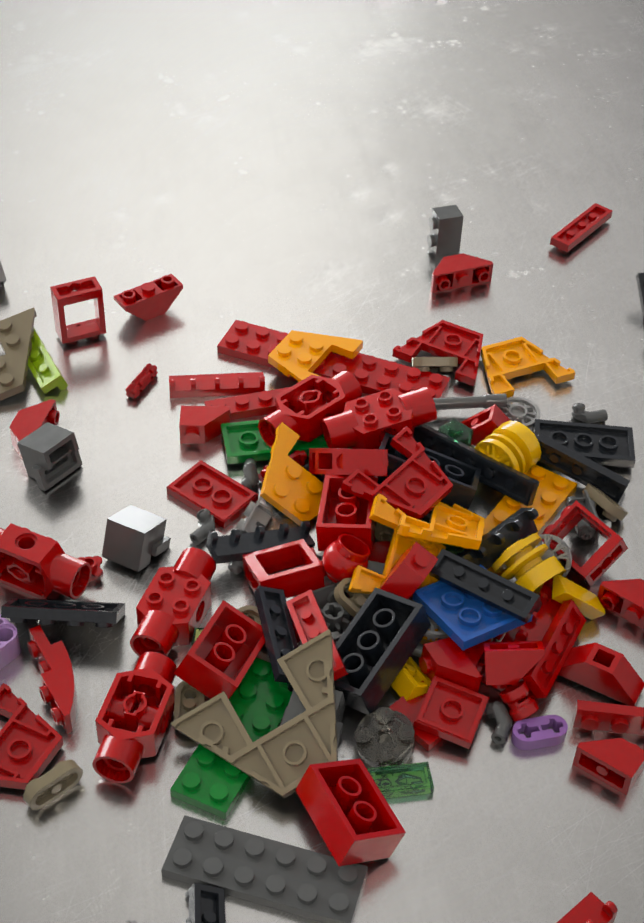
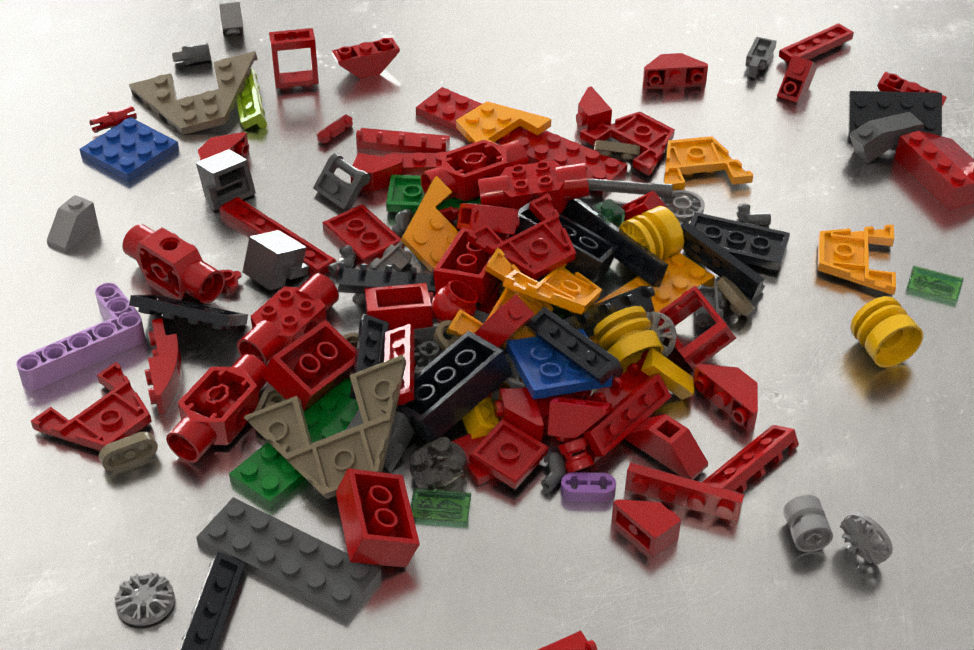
camera: 15 degrees right, 0 degrees up
dark grey brick [427,205,464,255] -> none
none -> red tile [219,197,336,275]
none -> dark grey plate [313,153,370,211]
none -> red slope [576,86,612,131]
none -> dark grey hinge [745,36,777,78]
none -> red slope [777,55,817,103]

